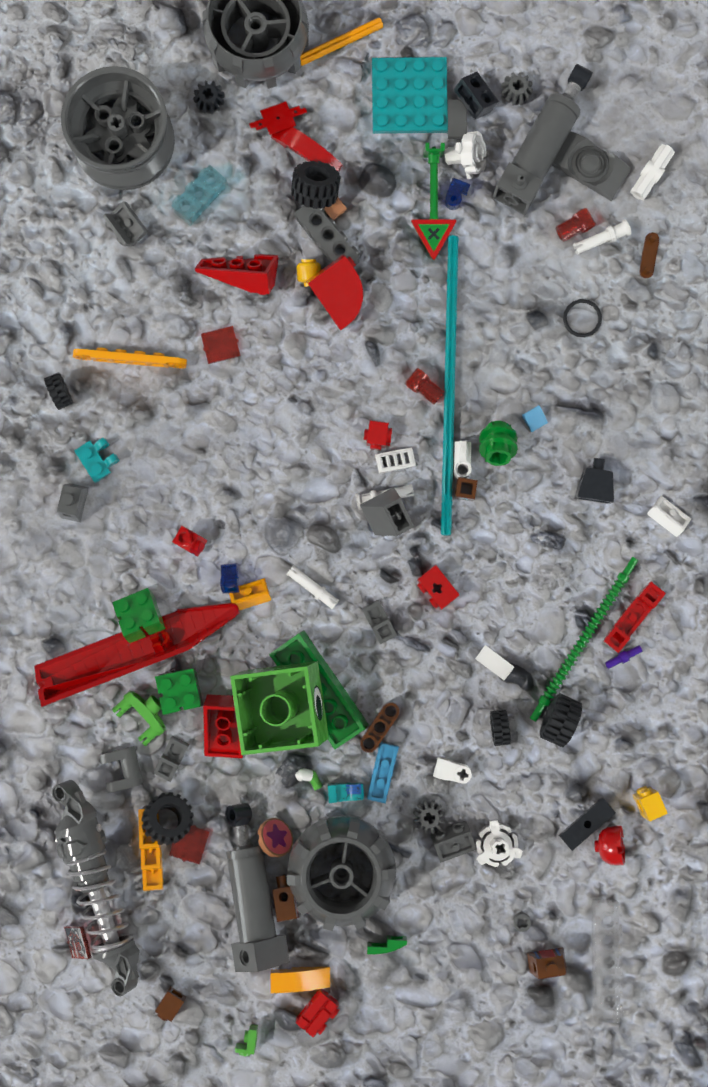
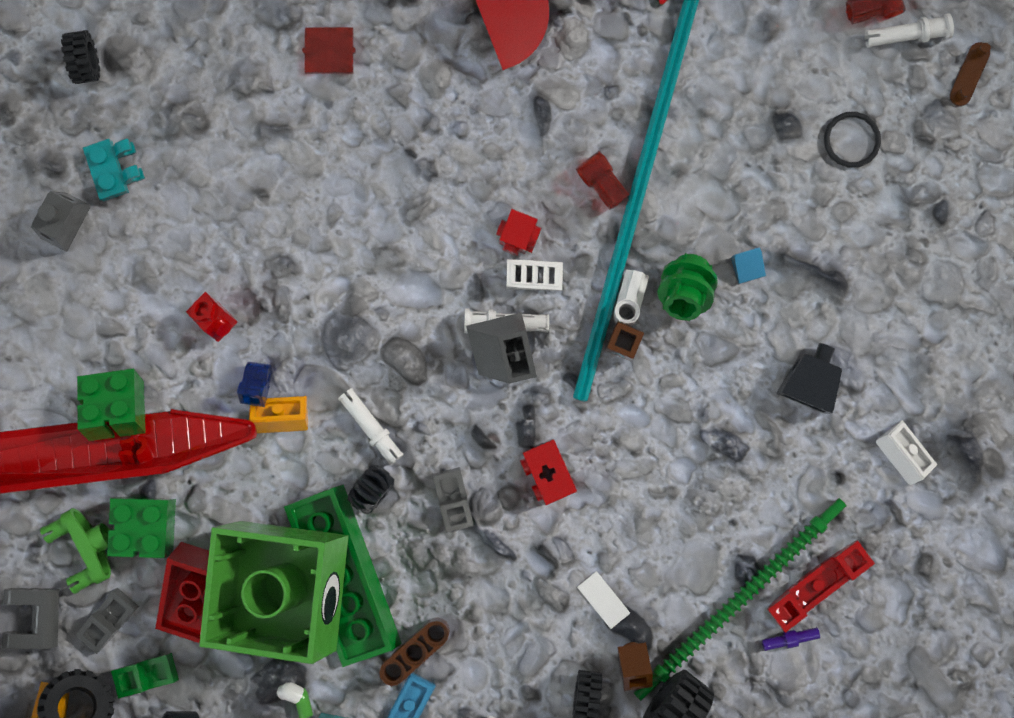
camera: 15 degrees right, 0 degrees up
light orange plate [73,348,187,369] -> none
none -> green slope [111,653,179,699]
none -> black gear [347,465,395,514]
none -> reddish brown brick [618,642,653,691]

